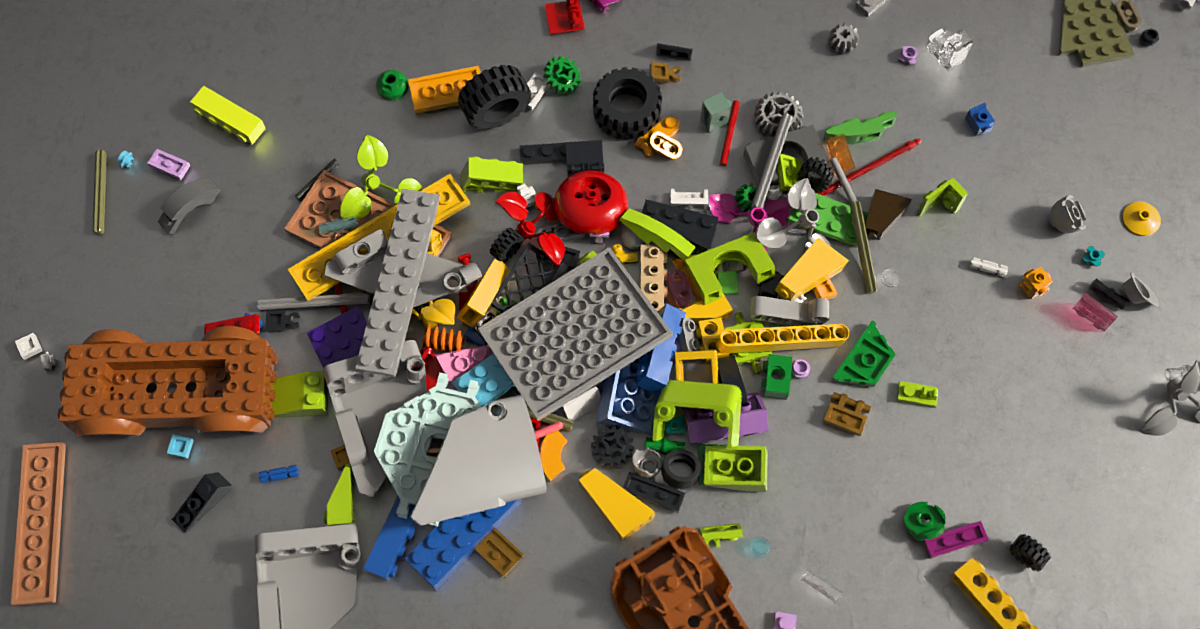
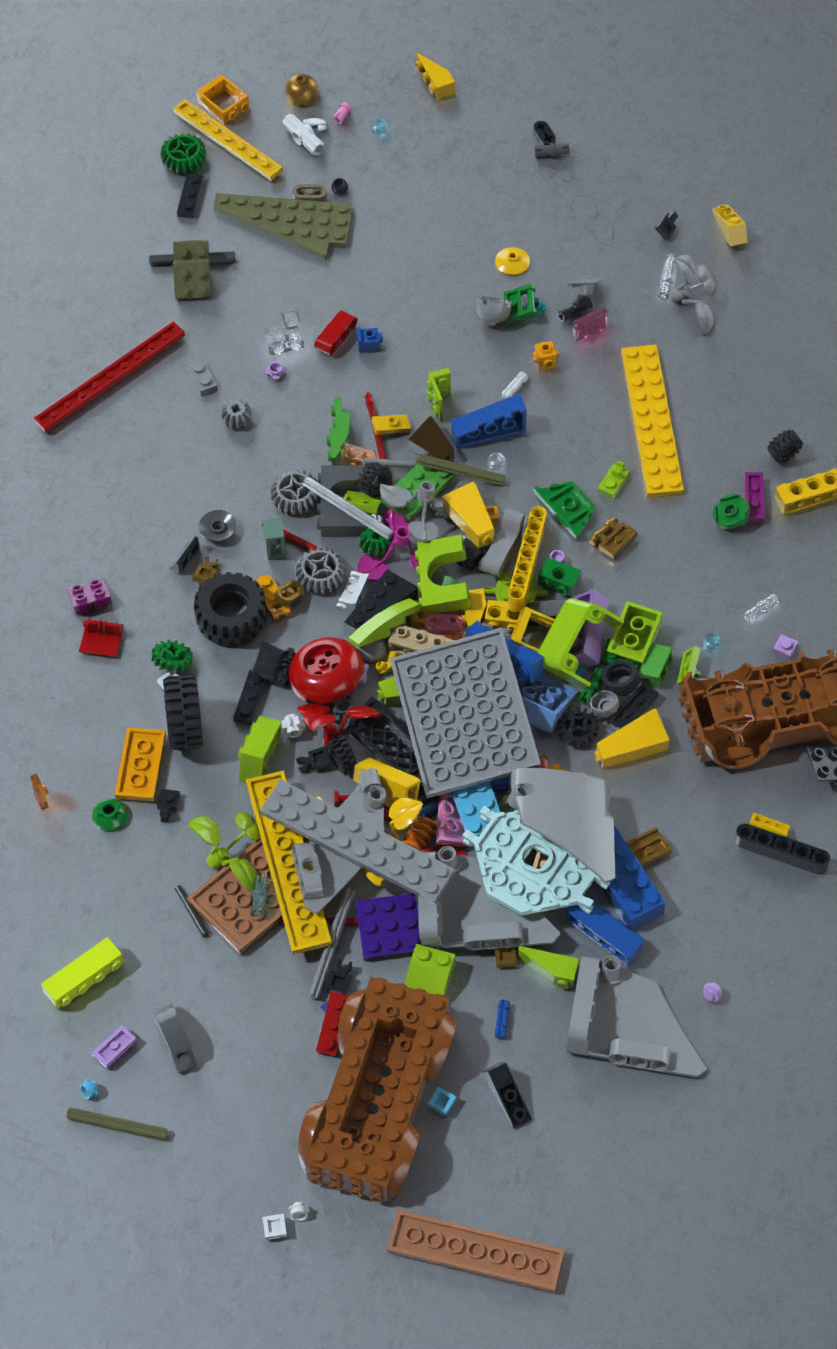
camera: 70 degrees left, 10 degrees down
none -> clear orange plate [30,773,49,810]
none -> black plate [157,789,180,823]
none -> dark grey dish [199,510,236,542]
none -> light grey gear [295,547,346,595]
none -> black plate [296,746,332,773]
none -> red beam [314,310,358,356]
none -> yellow plate [371,414,411,435]
none -> blue wedge [450,393,527,448]
none -> green plate [504,284,538,324]
none -> yellow plate [621,345,684,498]
none -> bright green hinge [639,643,674,689]

